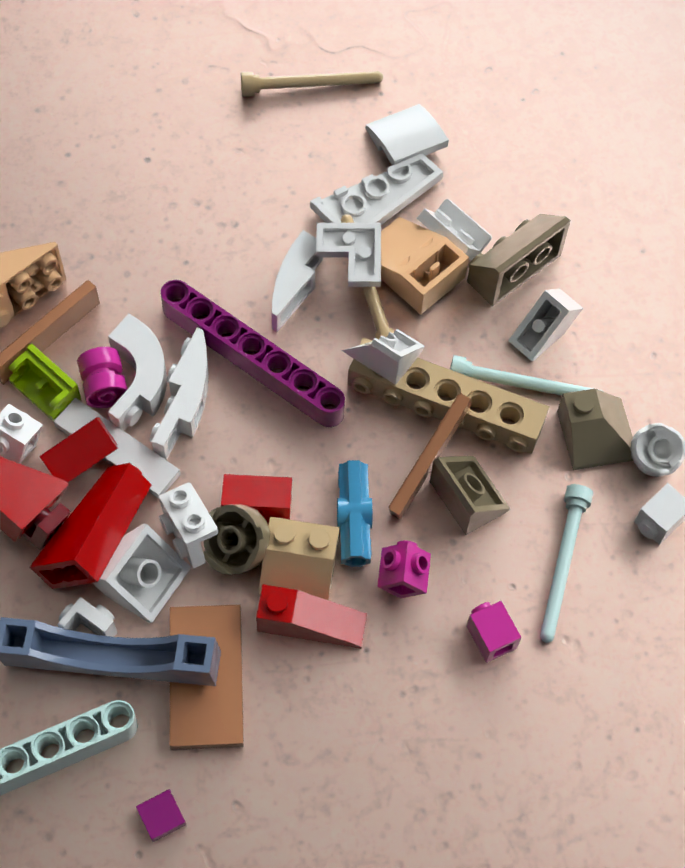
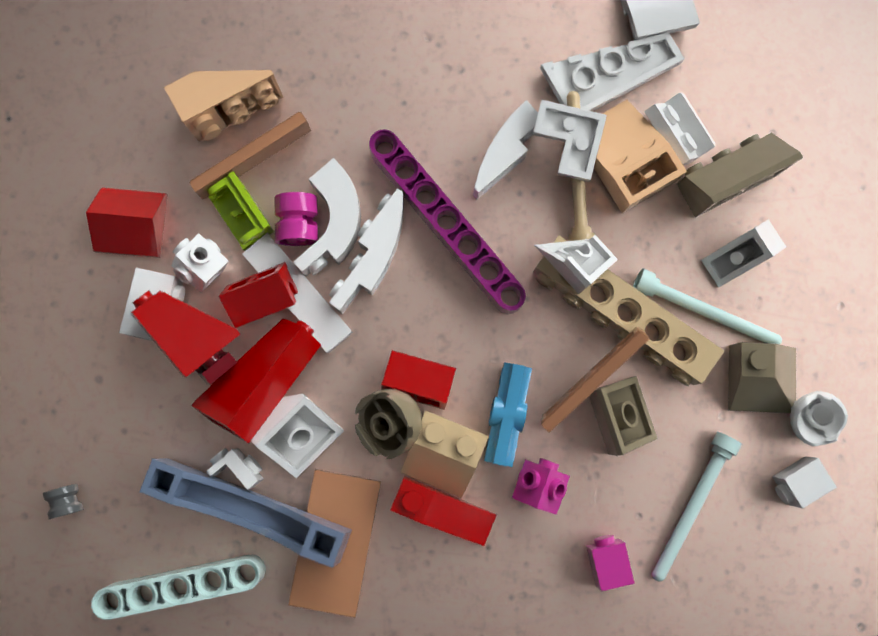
camera: 10 degrees right, 20 degrees up
white bracket [158,482,218,569] -> none

